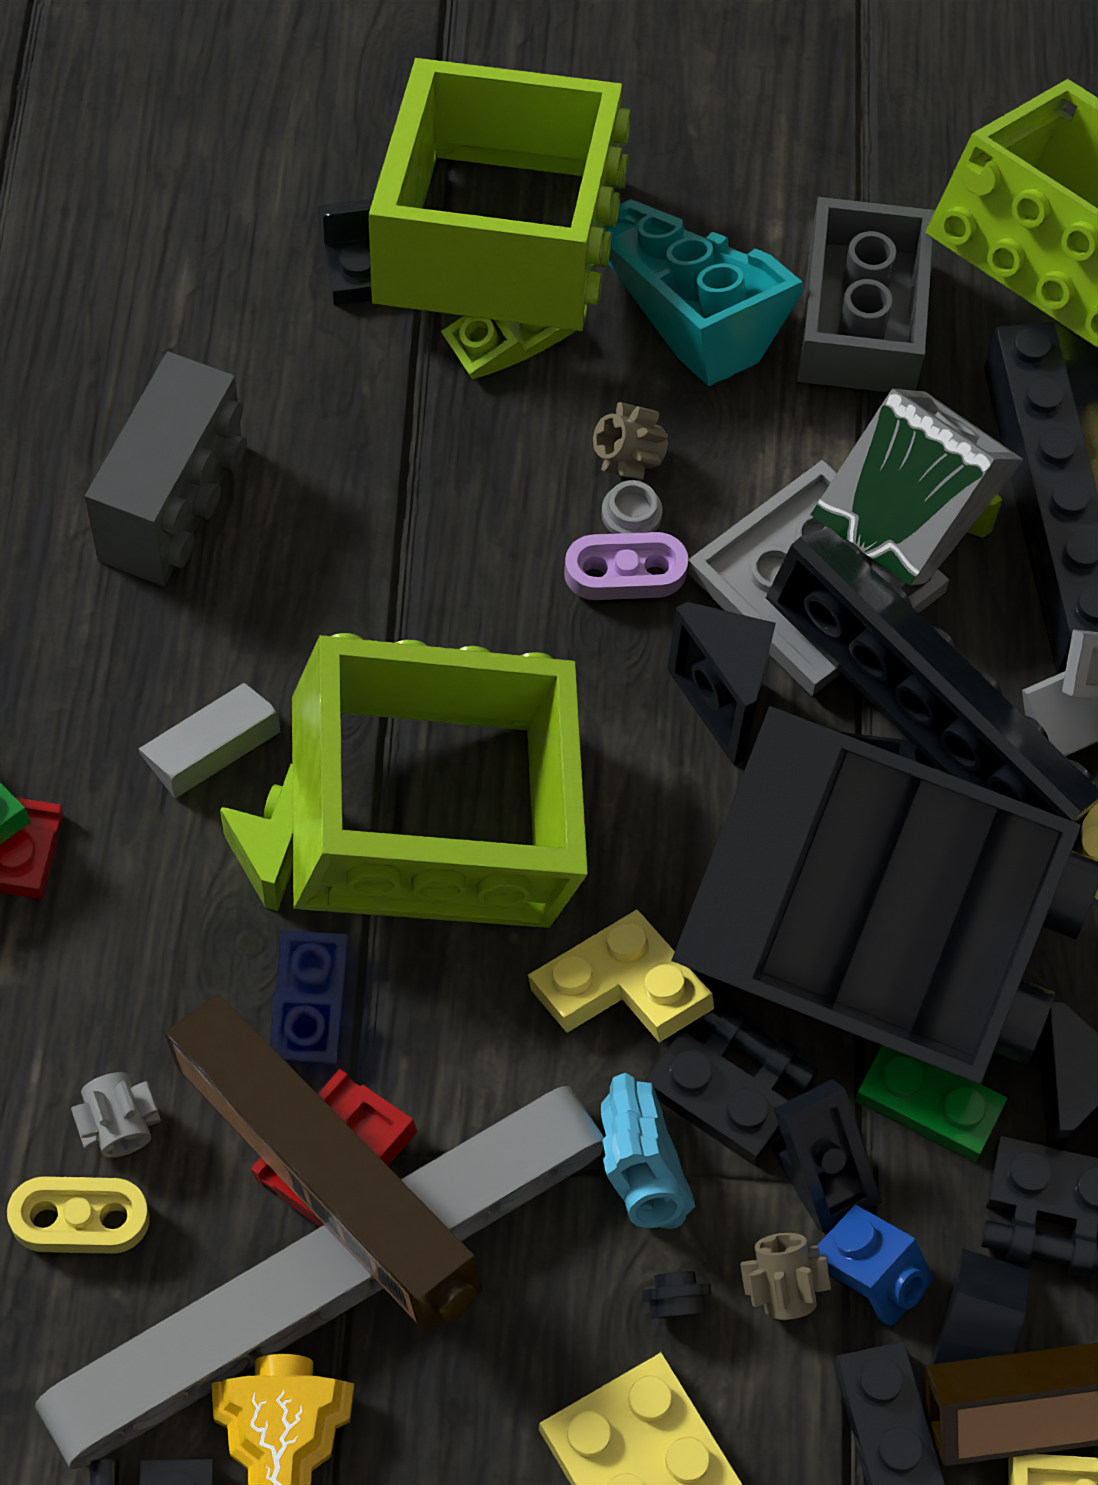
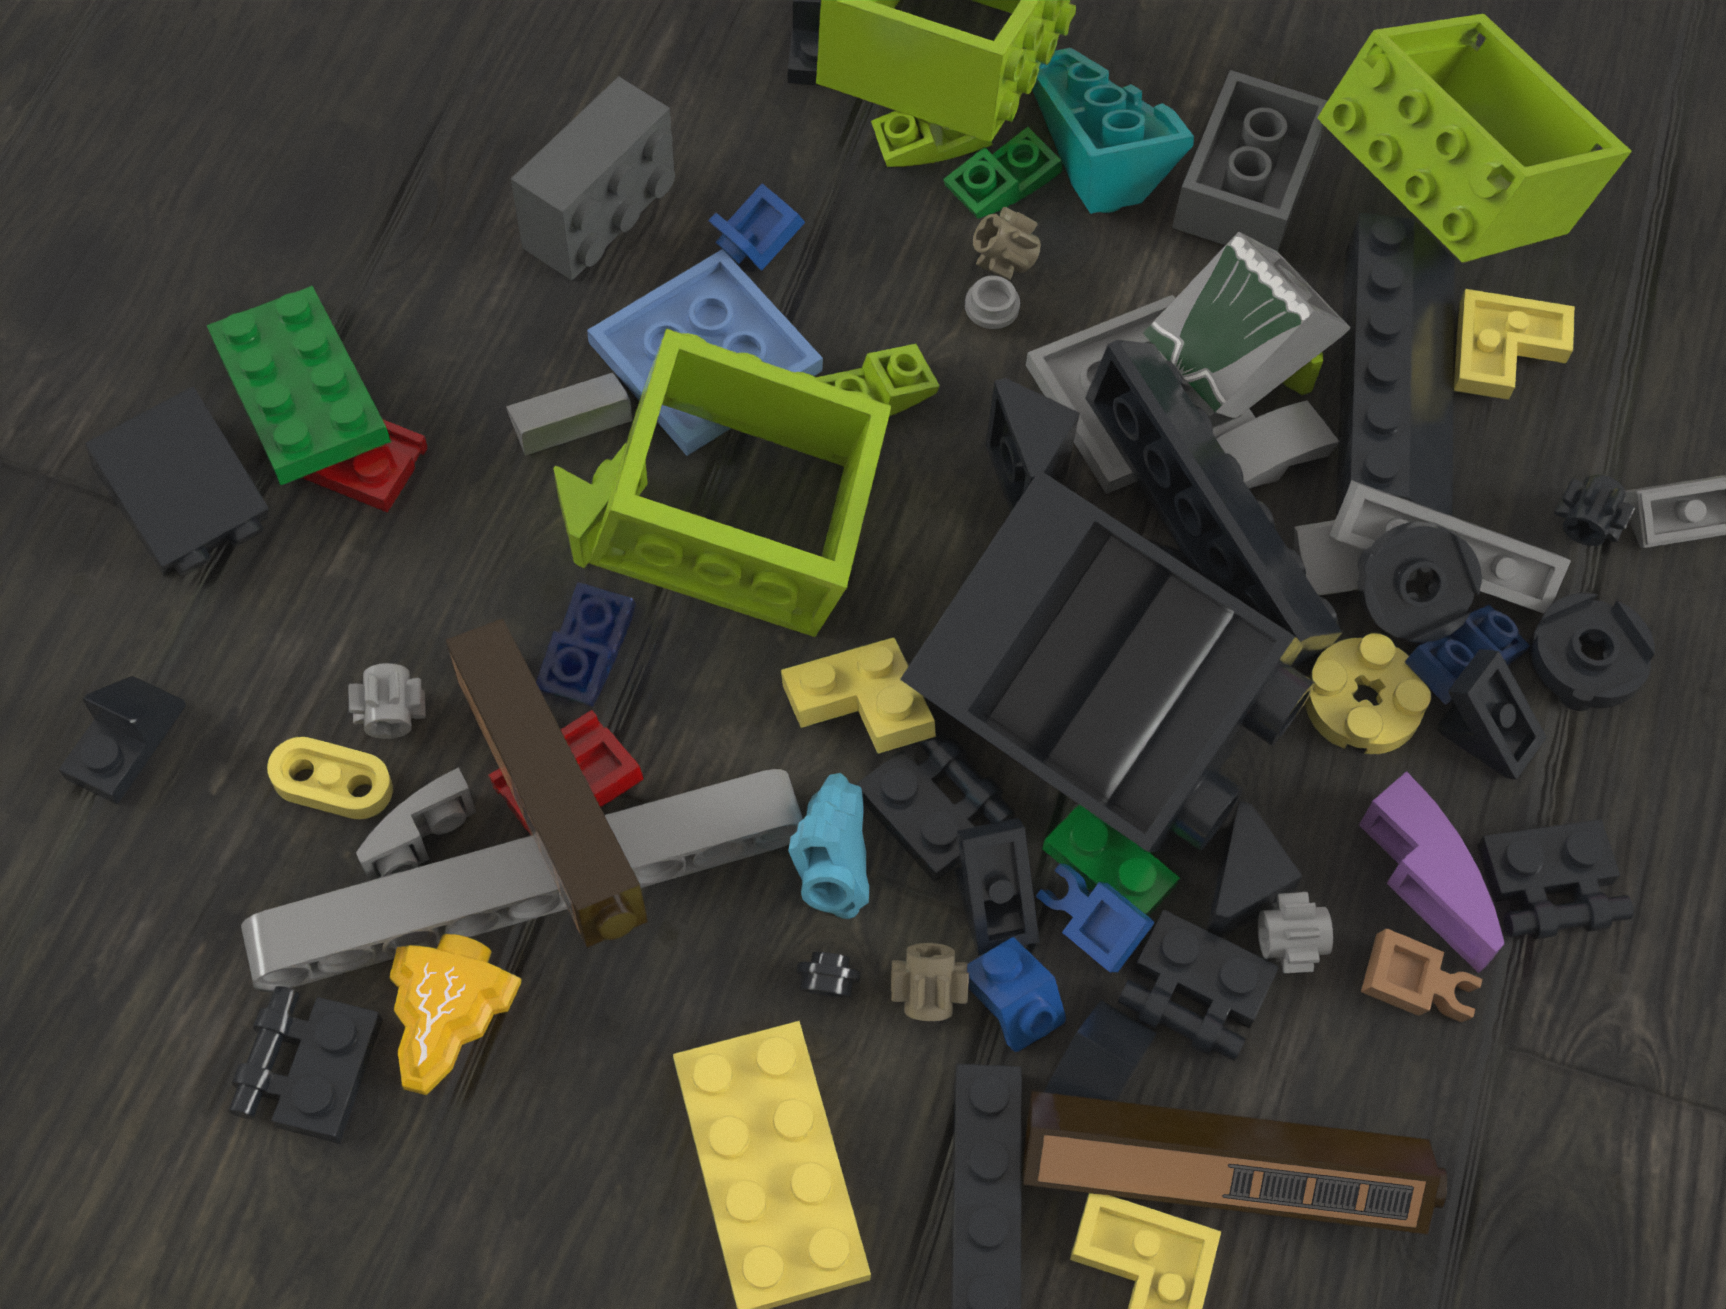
camera: 15 degrees right, 0 degrees up
lavender plate [564,532,688,600] -> none
none -> light grey slope [356,767,477,881]
none -> medium blue plate [587,249,823,456]
none -> blue bracket [708,183,805,271]
none -> lime slope [816,344,940,417]
none -> green slope [943,127,1063,219]
none -> blue plate [1036,864,1155,972]
none -> light grey slope [1216,401,1340,488]

